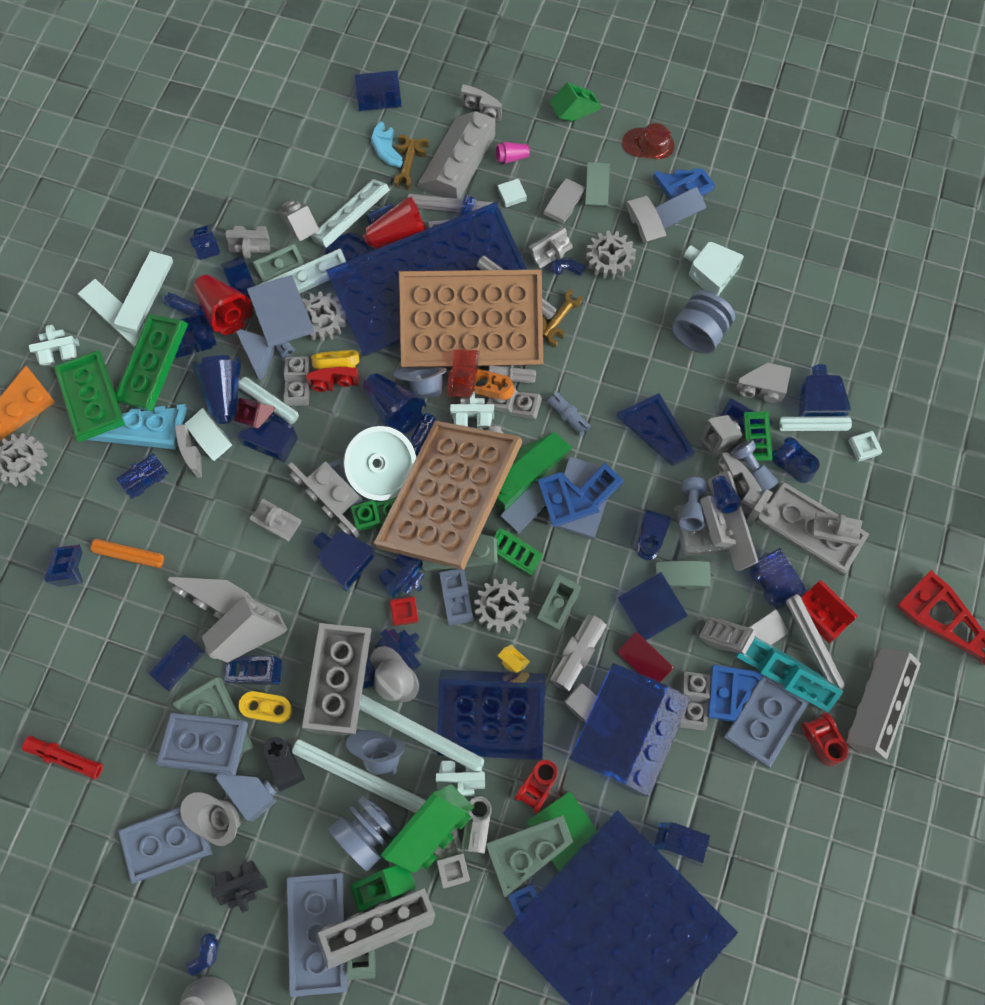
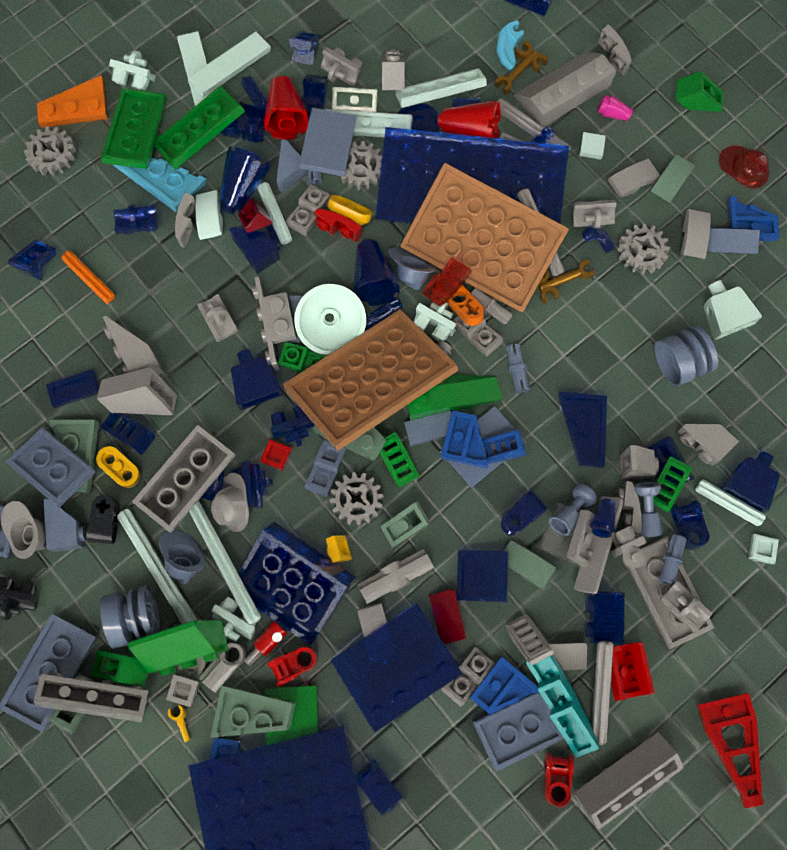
camera: 30 degrees right, 5 degrees up
none -> yellow hand [168,705,190,742]
none -> red piece [244,621,287,666]
none -> sand blue axle [658,535,687,586]

